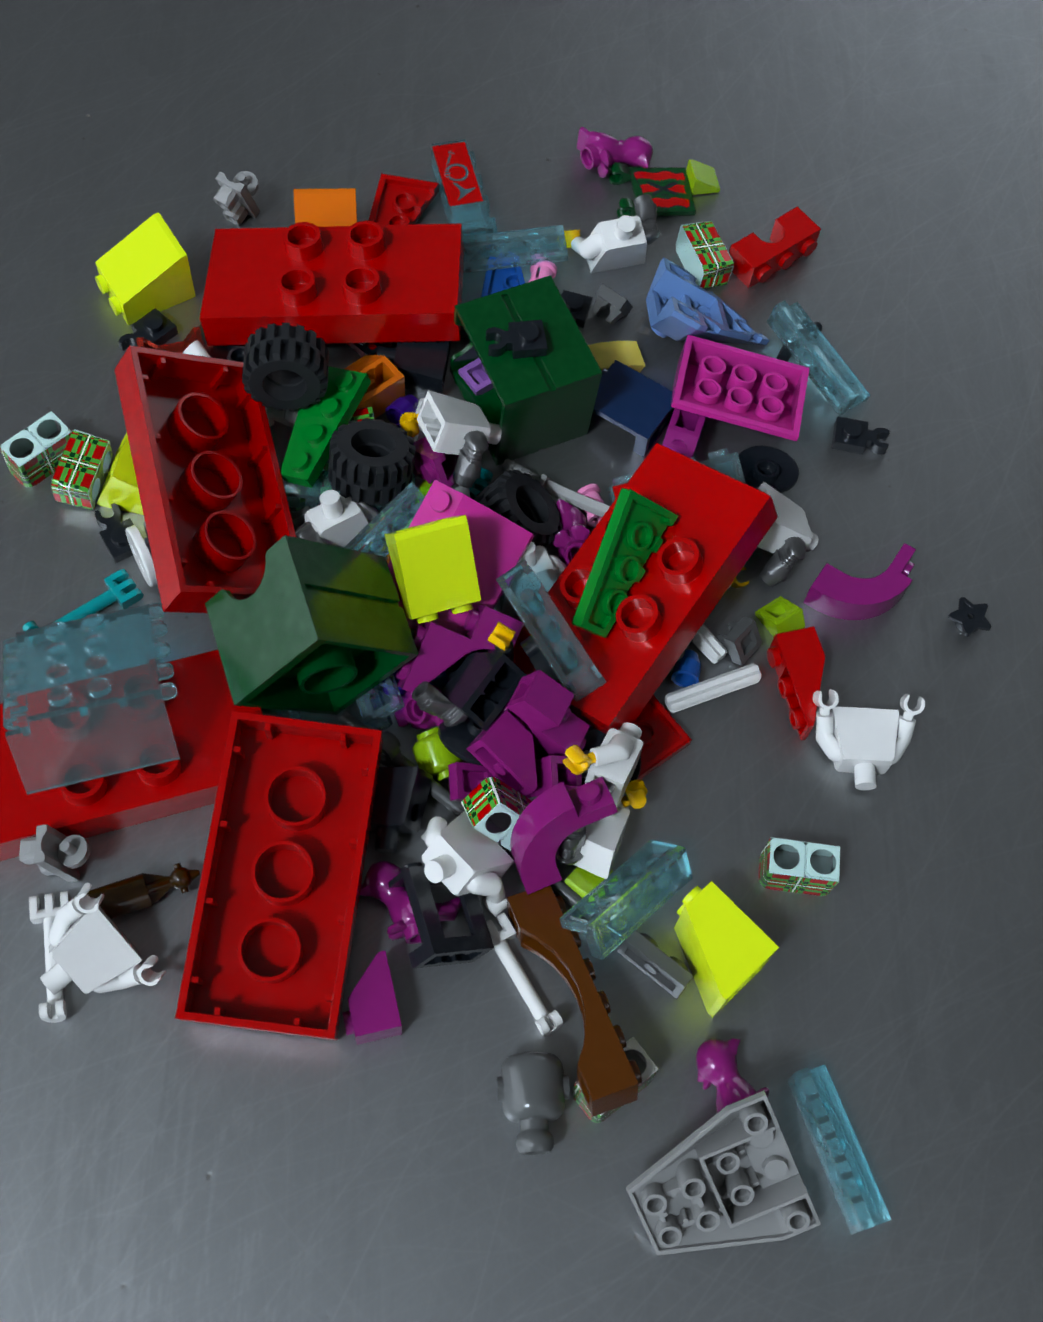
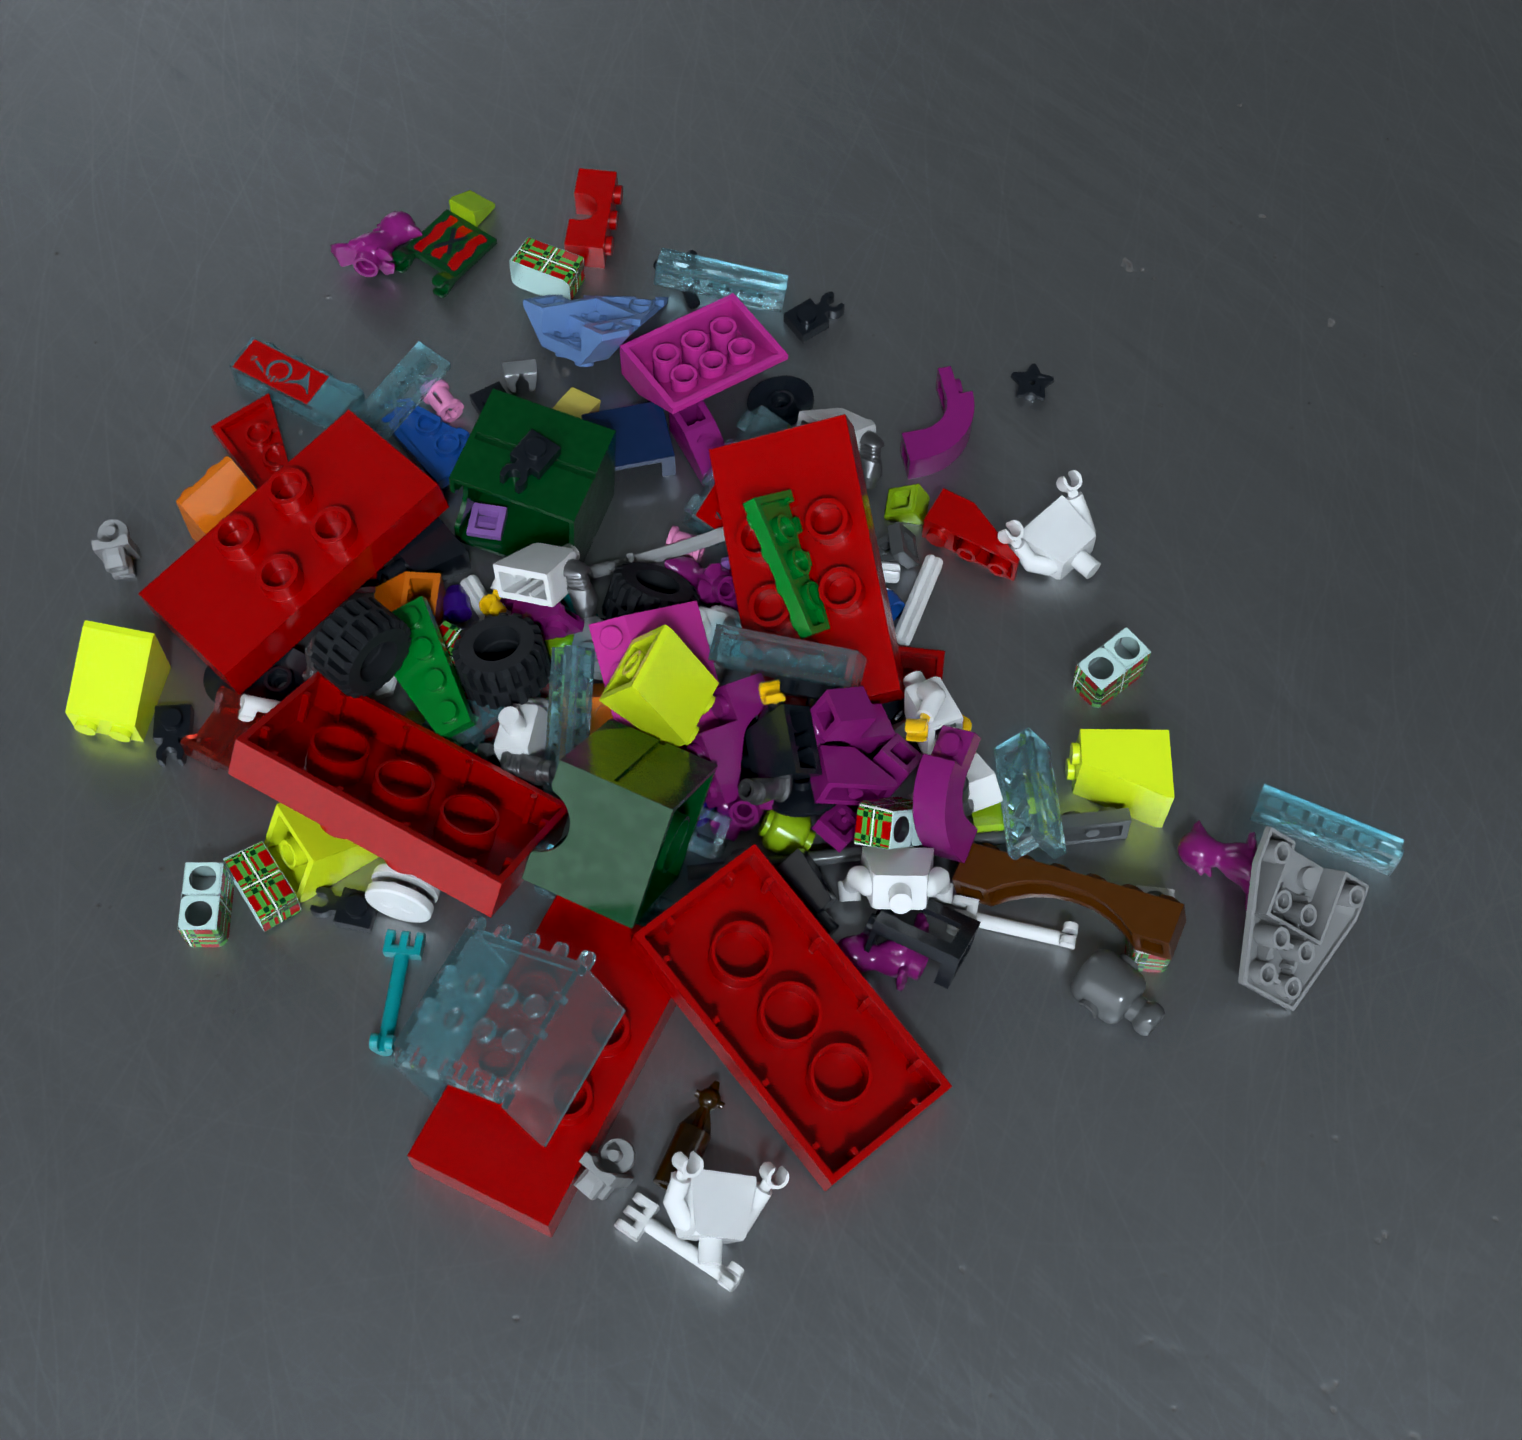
camera: 40 degrees left, 0 degrees up
magenta slope [342,950,402,1045] -> none
white torso [563,194,661,273] -> none

